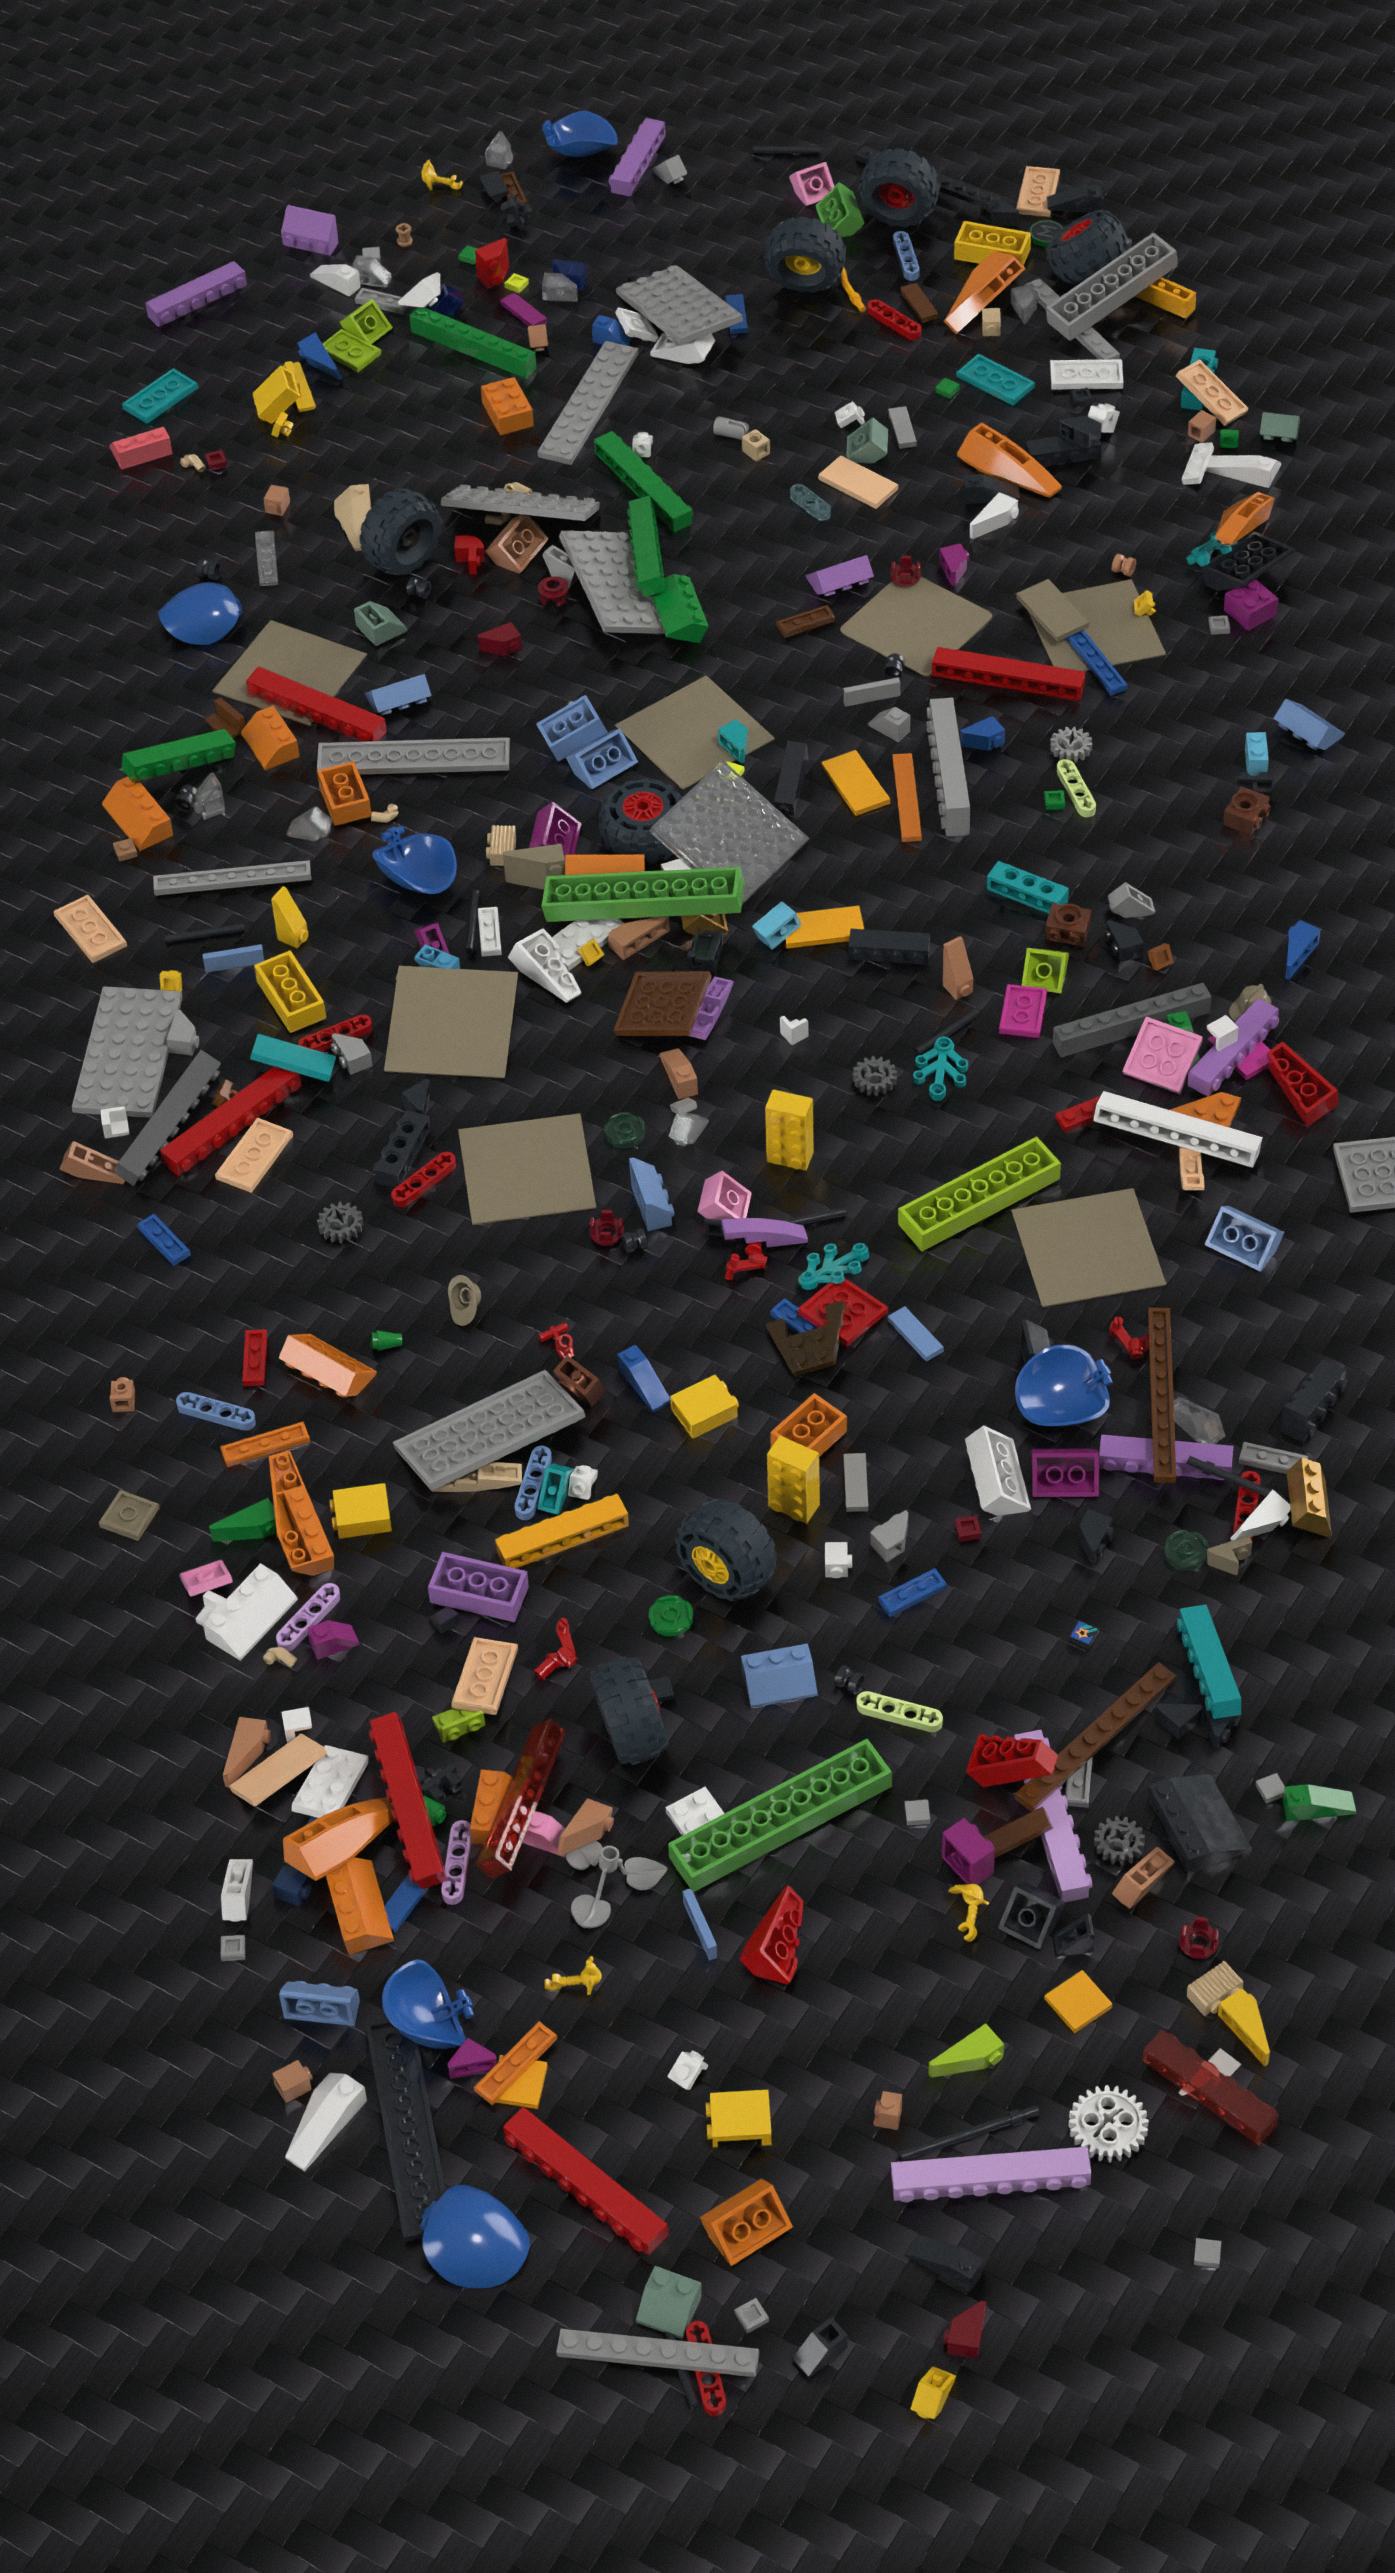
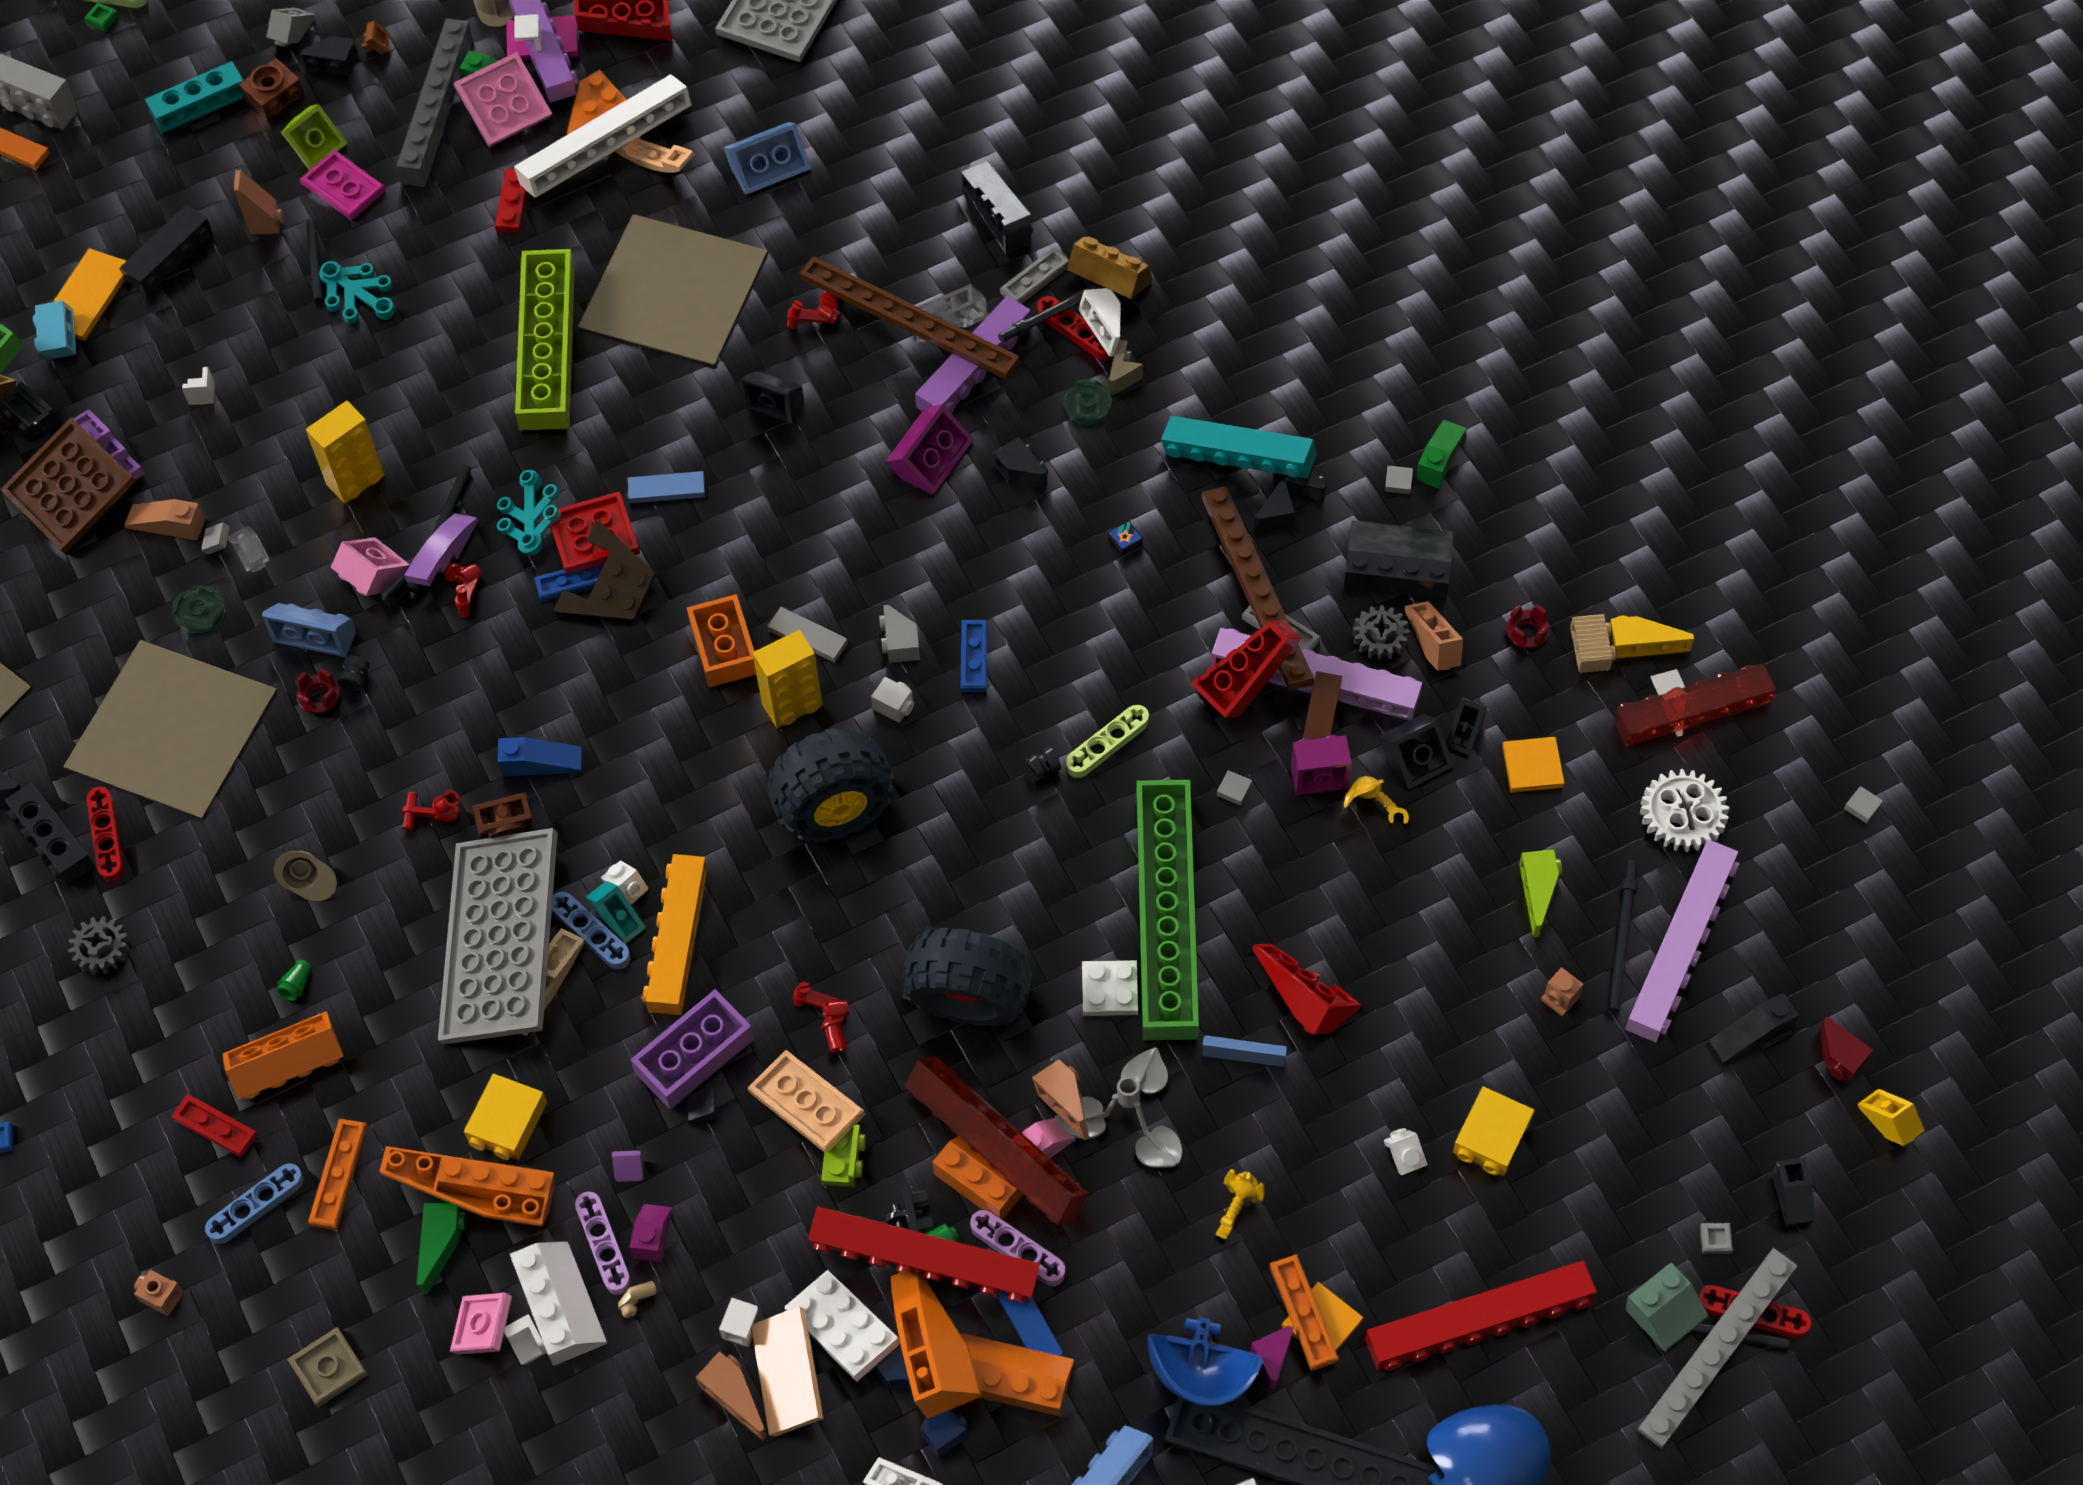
camera: 60 degrees left, 10 degrees up
green tile [649,1595,693,1636] -> none
yellow brick [670,1375,739,1439] -> none
orange slope [700,2179,793,2266] -> none
medium blue slope [741,1644,818,1708] -> none
dark grey gear [853,1056,897,1096] -> none
dark red plate [955,1515,981,1542] -> none
white slope [965,1425,1031,1516] -> none
blue piece [1015,1345,1113,1427] -> none
none -> medium lavender slope [612,1151,644,1182]

